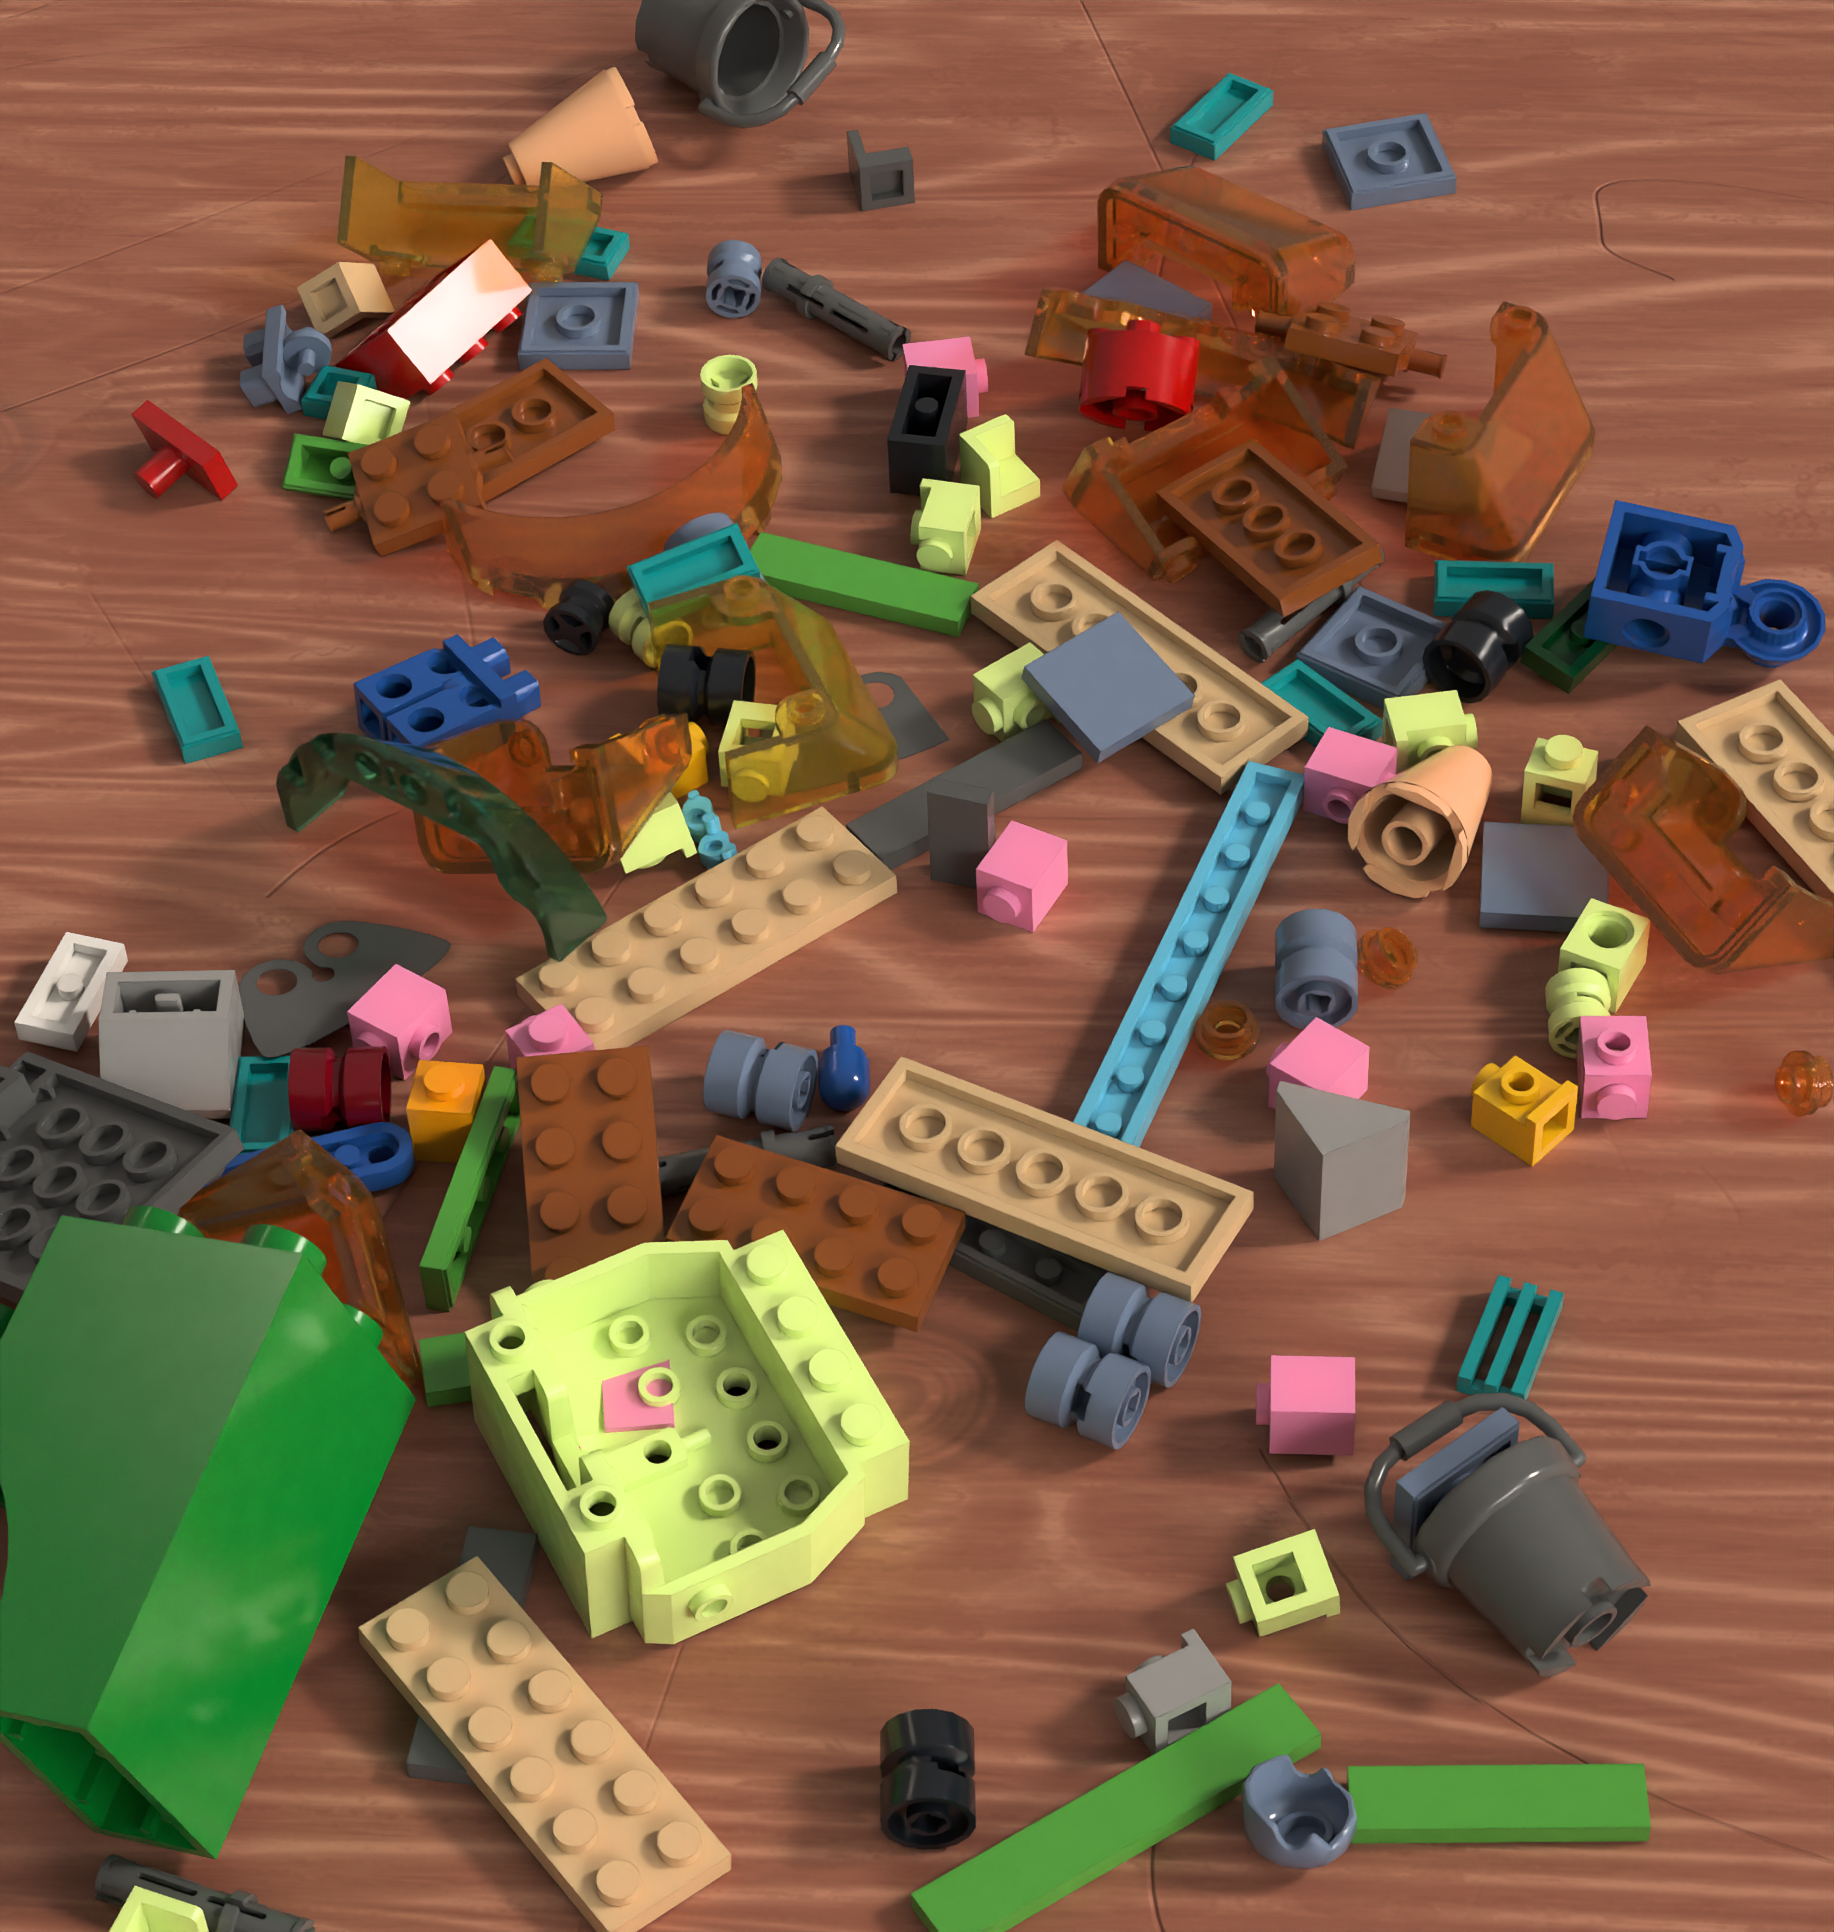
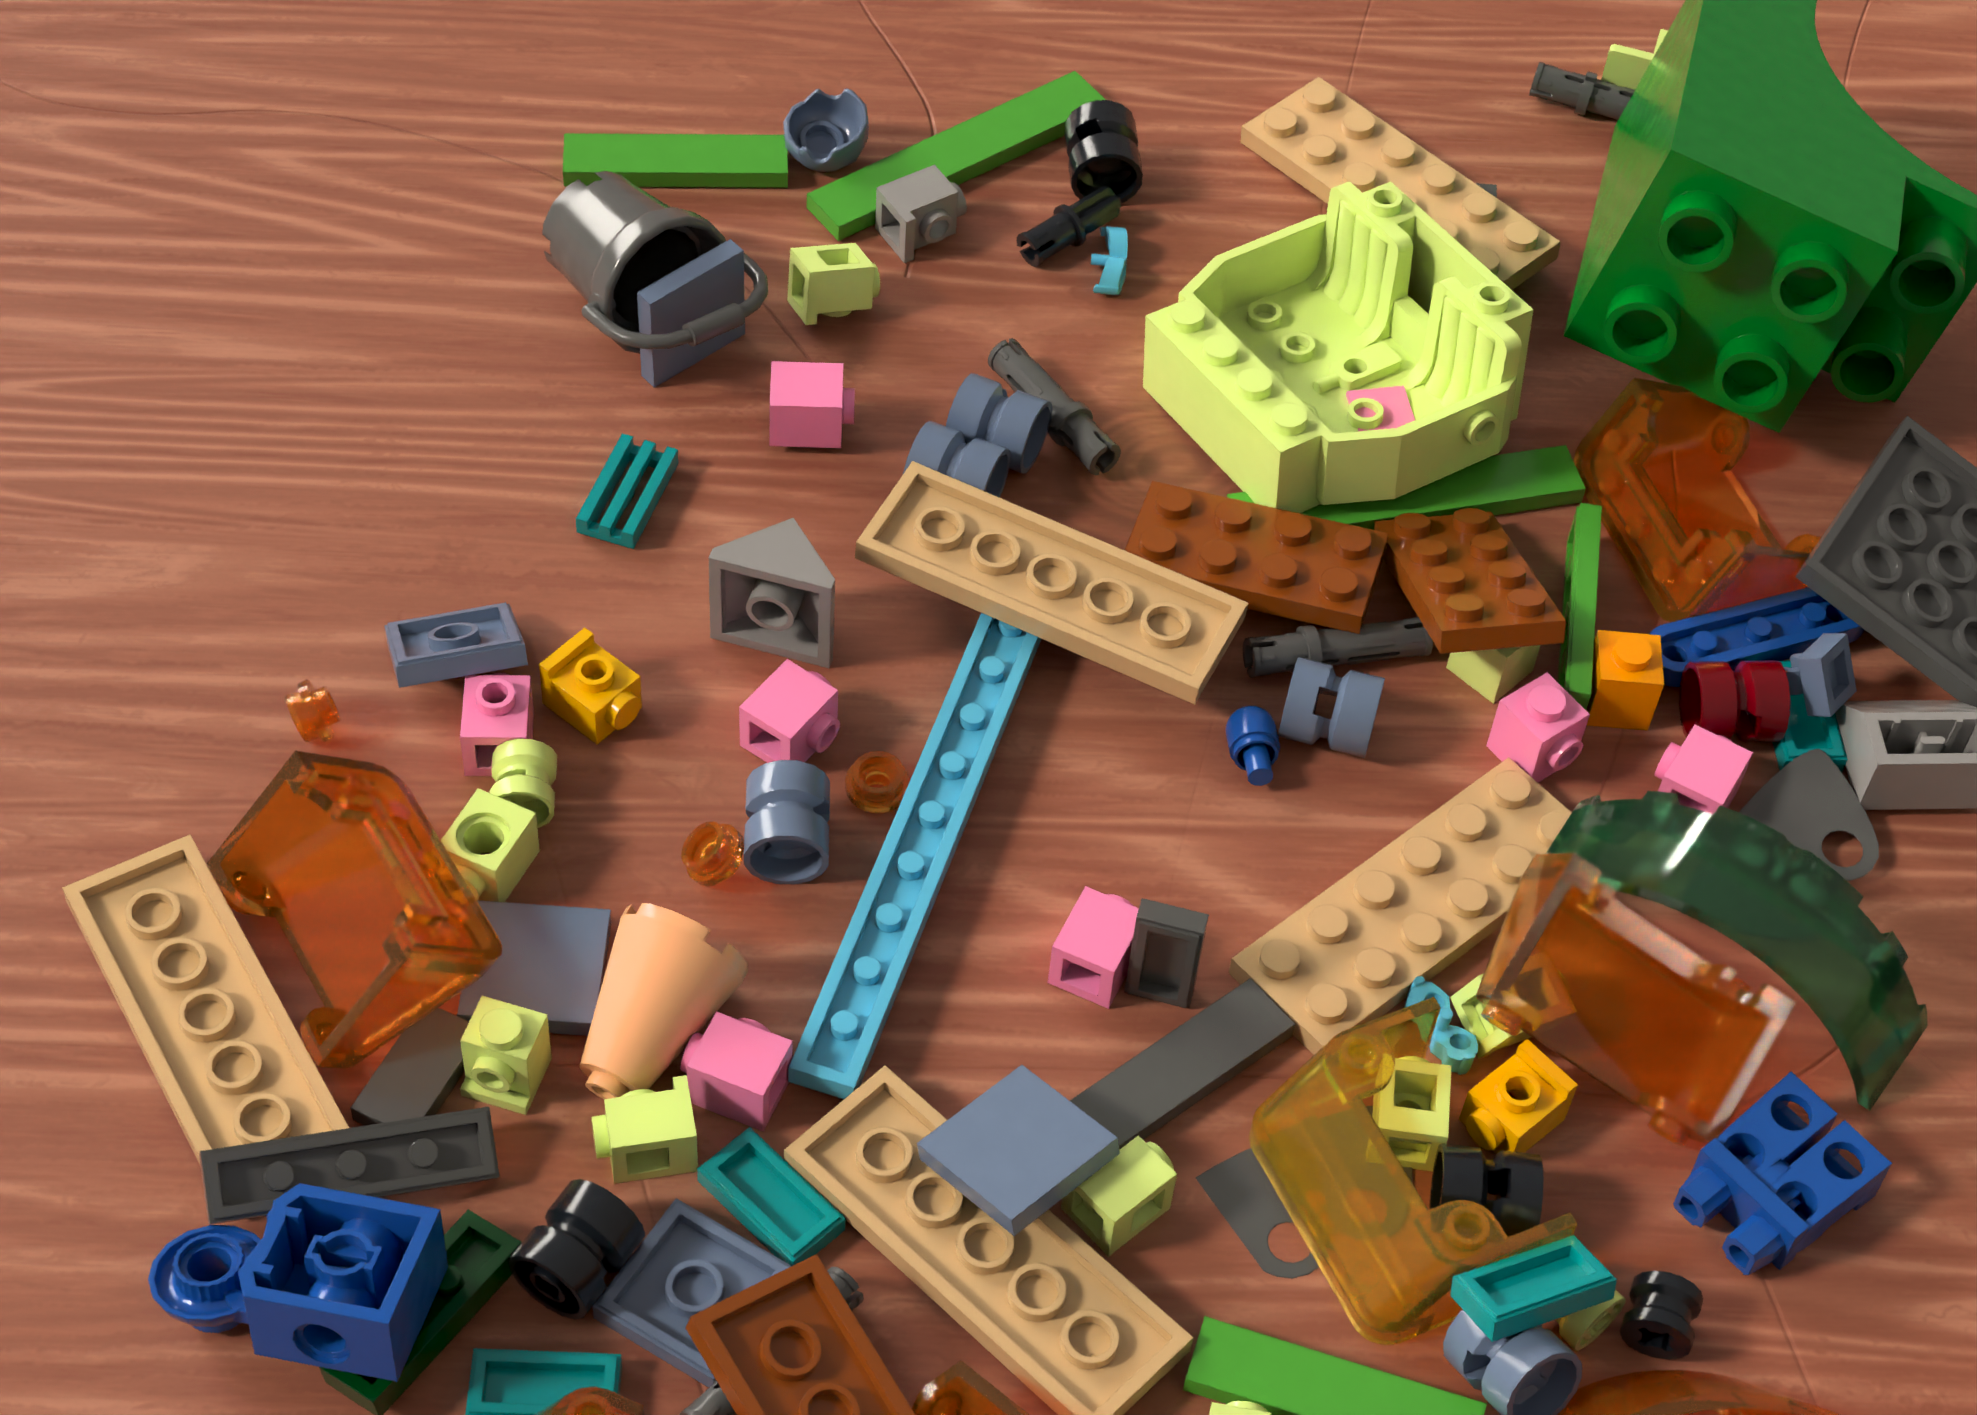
camera: 170 degrees right, 5 degrees up
none -> dark grey tile [199,1107,500,1225]
none -> sand blue tile [384,602,528,688]
none -> dark grey pin [988,338,1121,475]
none -> black axle [1017,186,1122,267]
none -> medium azure piece [1091,226,1128,295]
none -> sand blue tile [1784,633,1857,717]

